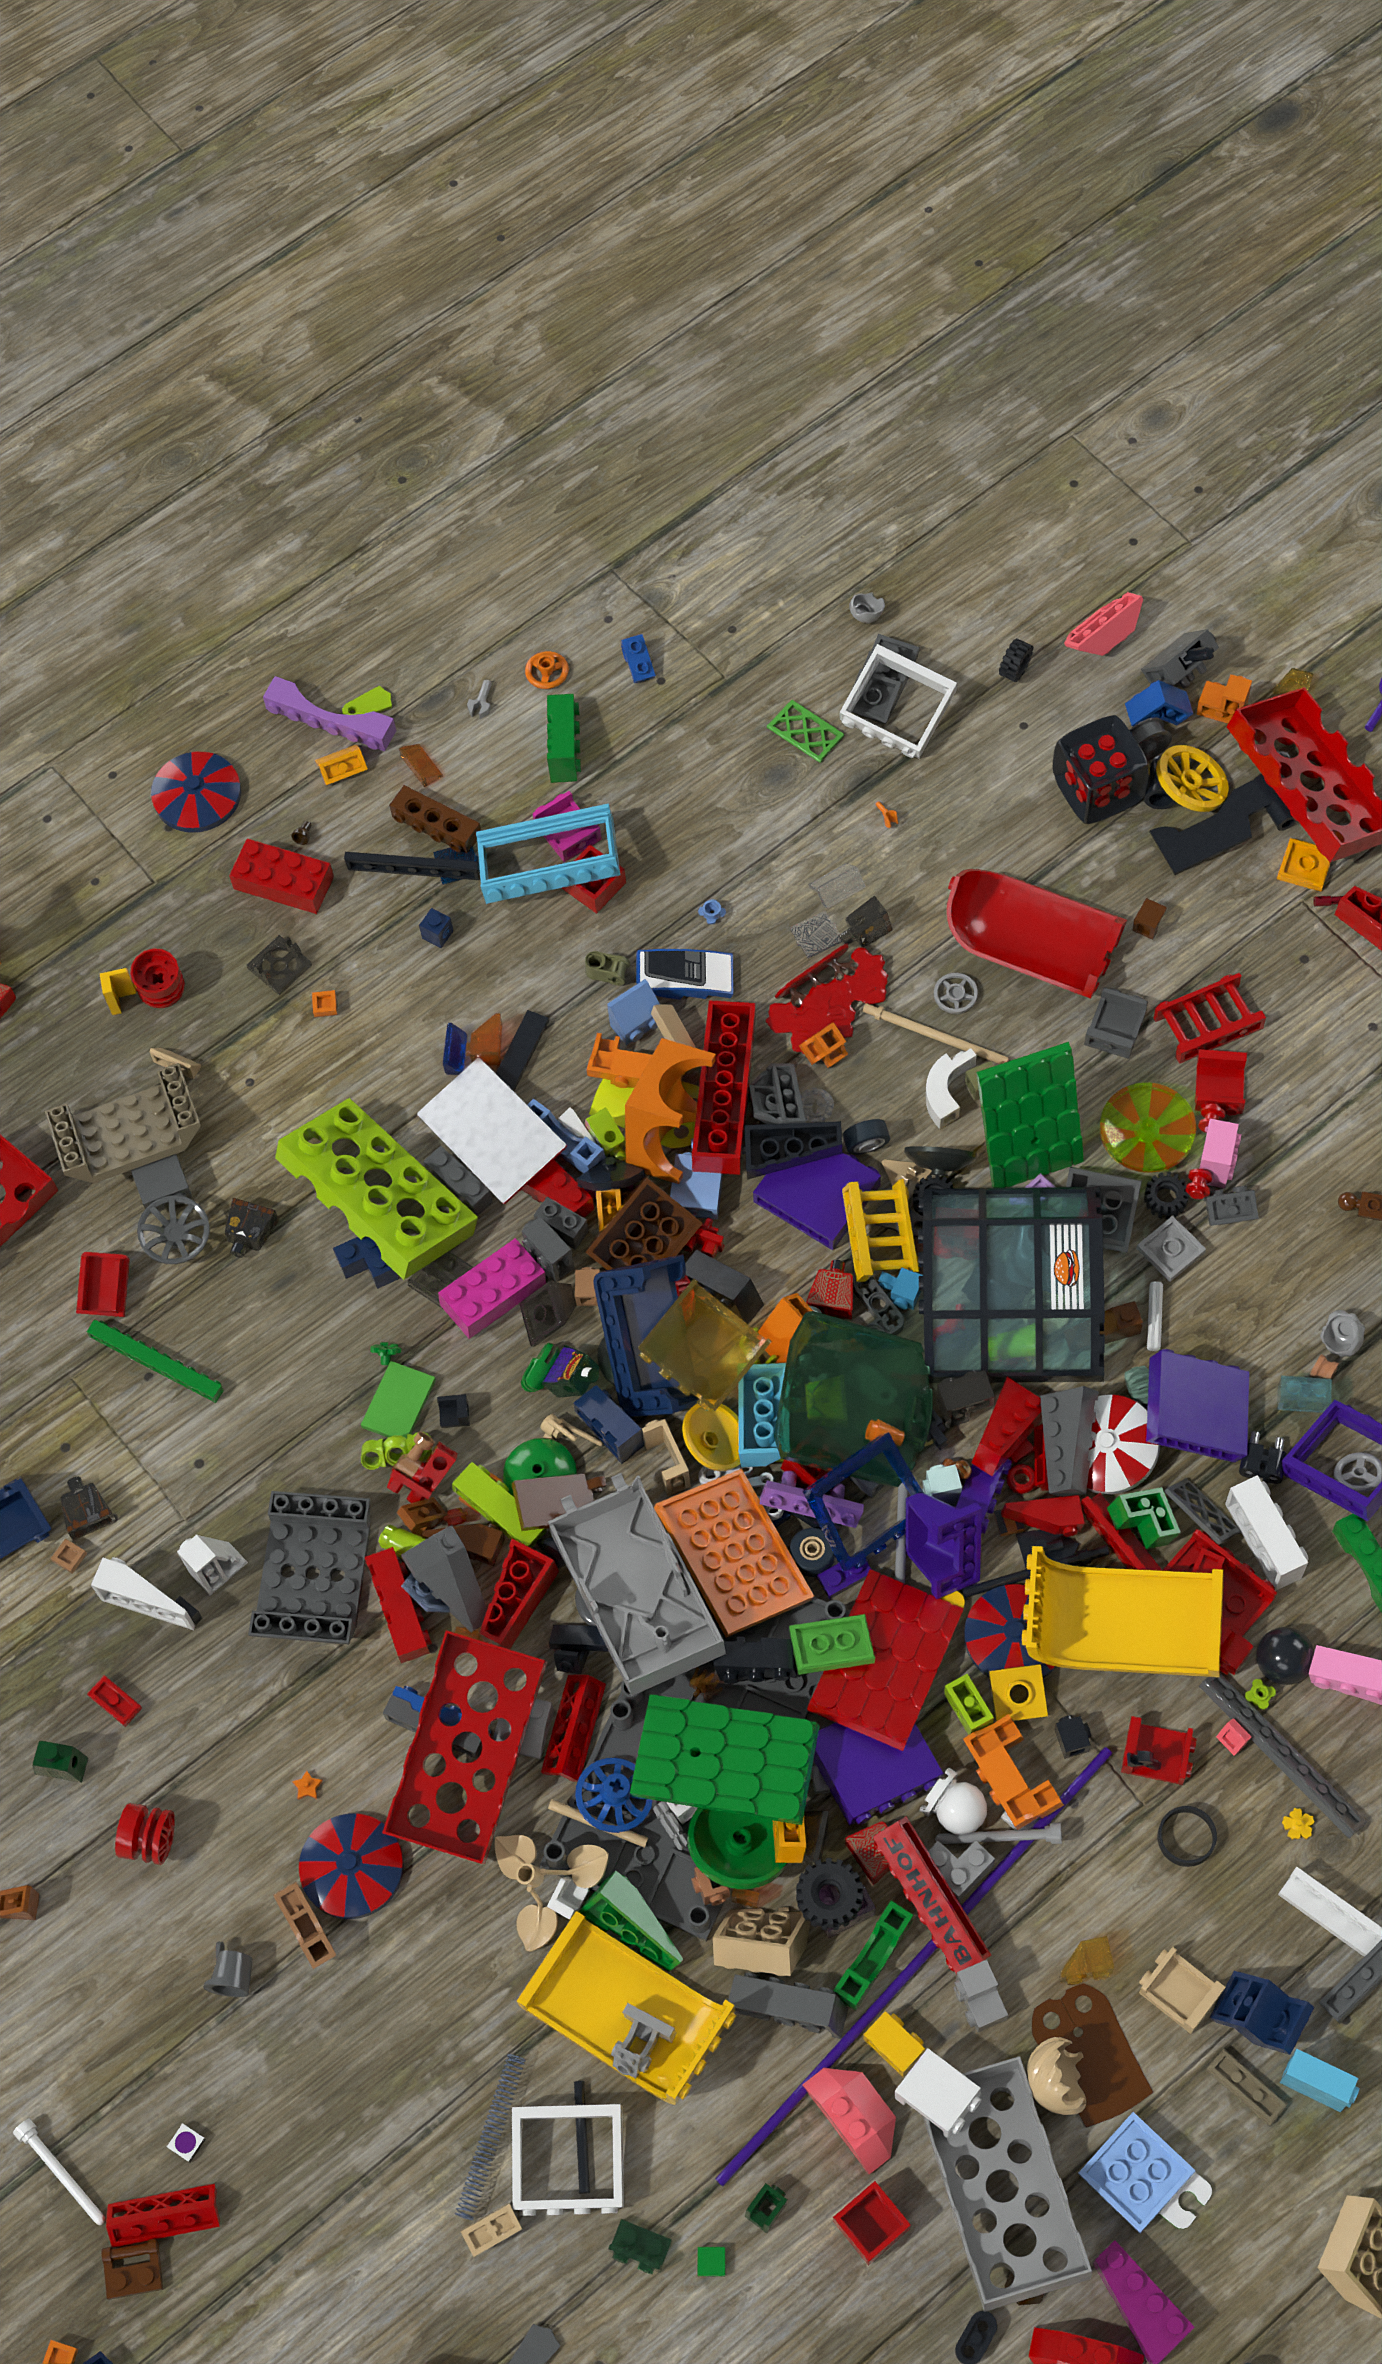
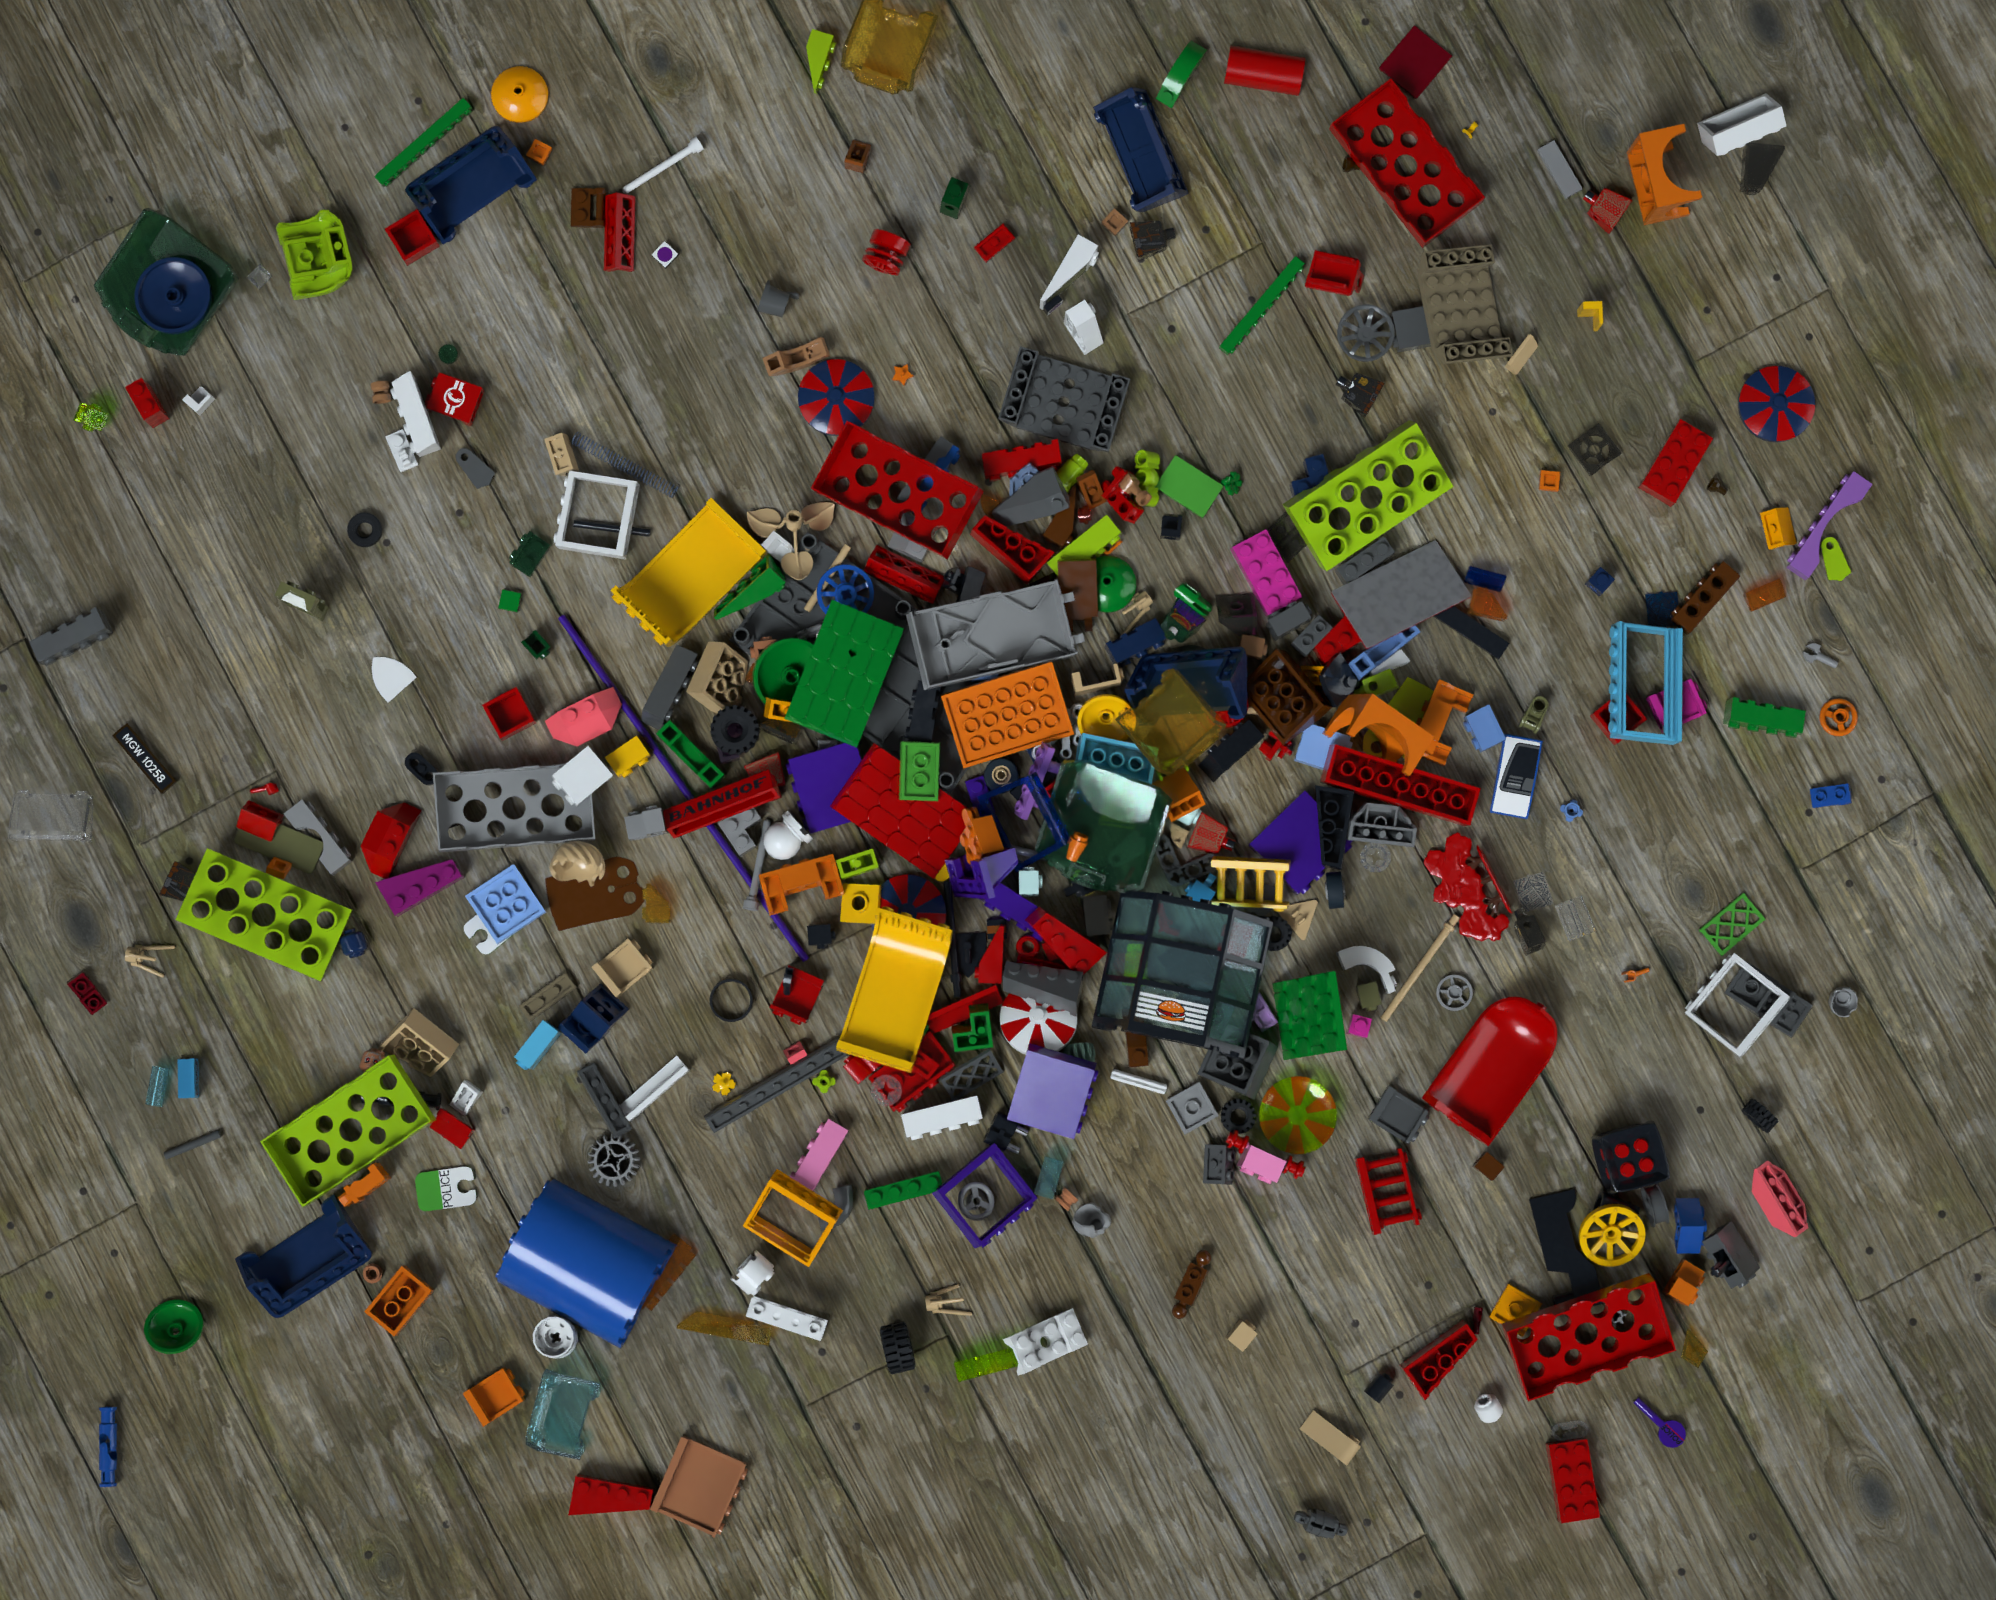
camera: 90 degrees right, 20 degrees up
red wheel [130,948,185,1008] -> none
black tile [344,851,481,880] -> none
light grey tile [611,2003,677,2079] -> none
tan slope [651,1005,696,1048] -> none
clear orange piece [689,1667,723,1700] -> none
orange brick [799,1023,848,1068] -> none
pearl dark grey dish [904,1146,976,1176] -> none
dark orange piece [941,1458,972,1479] -> none
red panel [1195,1049,1247,1115] -> none
black piece [1256,1627,1314,1685] -> none
none -> clear gear [871,1075,902,1106]
none -> orange brick [960,807,1004,867]

